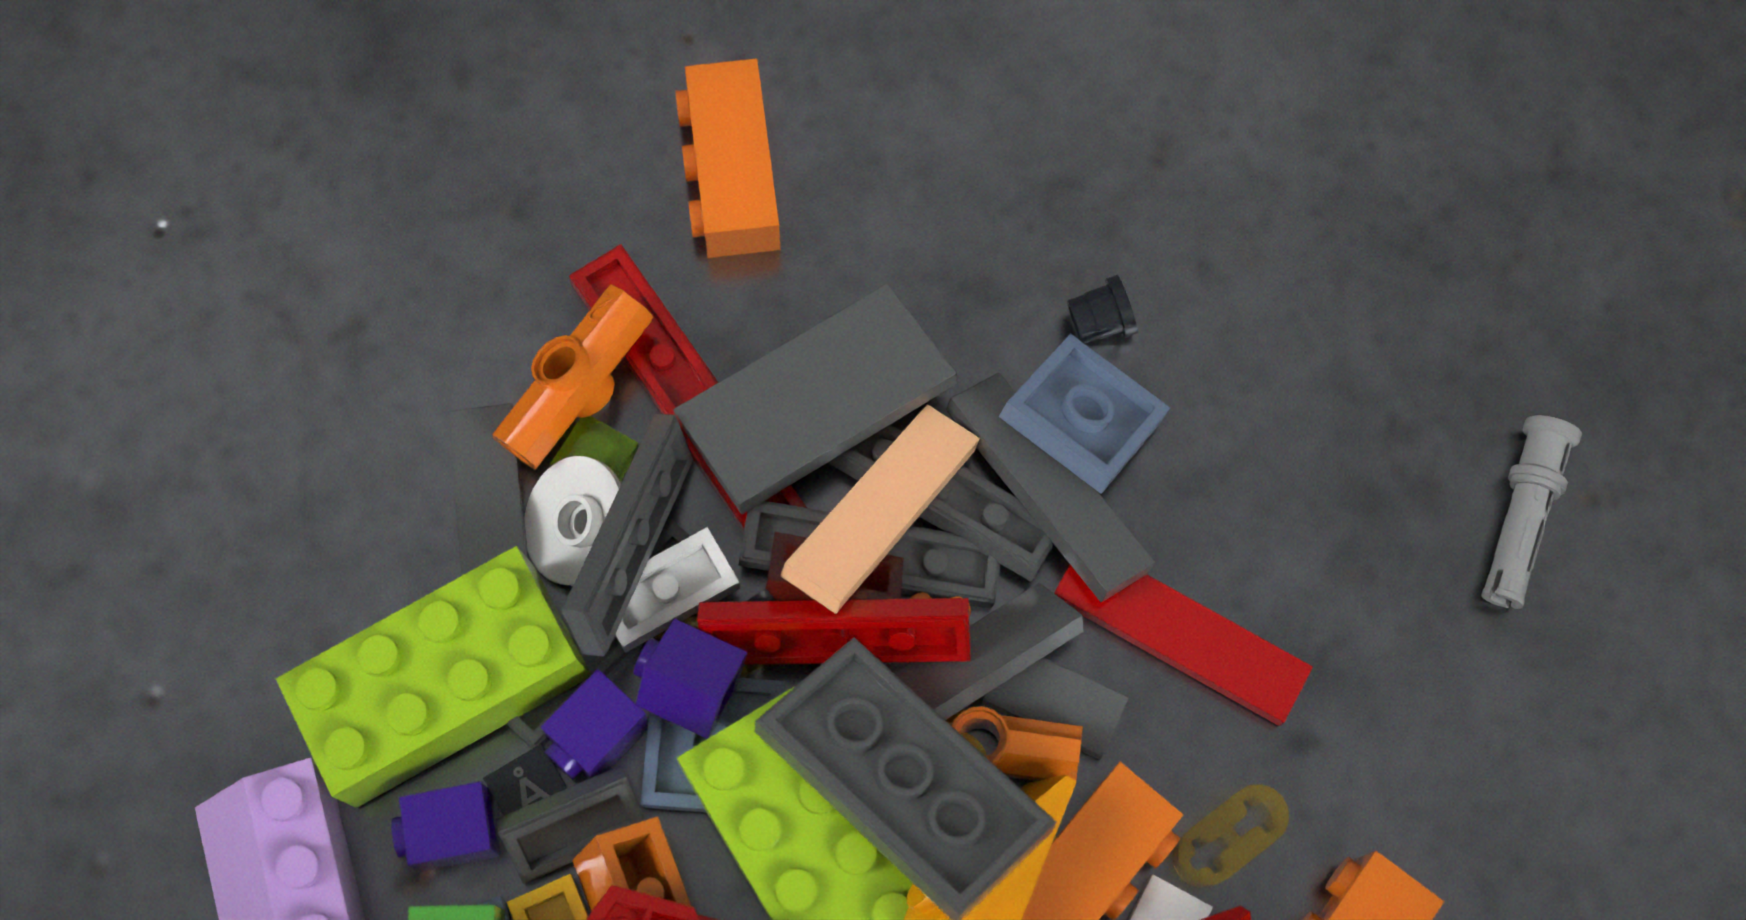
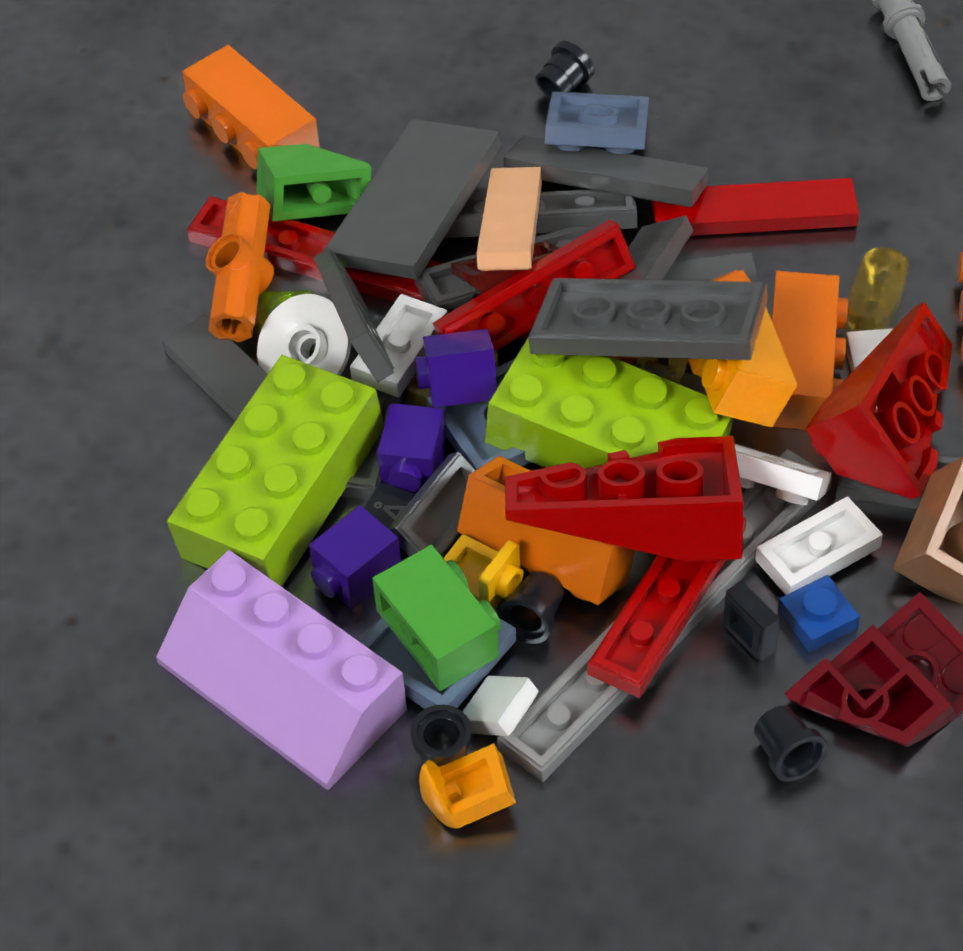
camera: 25 degrees left, 20 degrees down
none -> bright green slope [256,144,372,221]

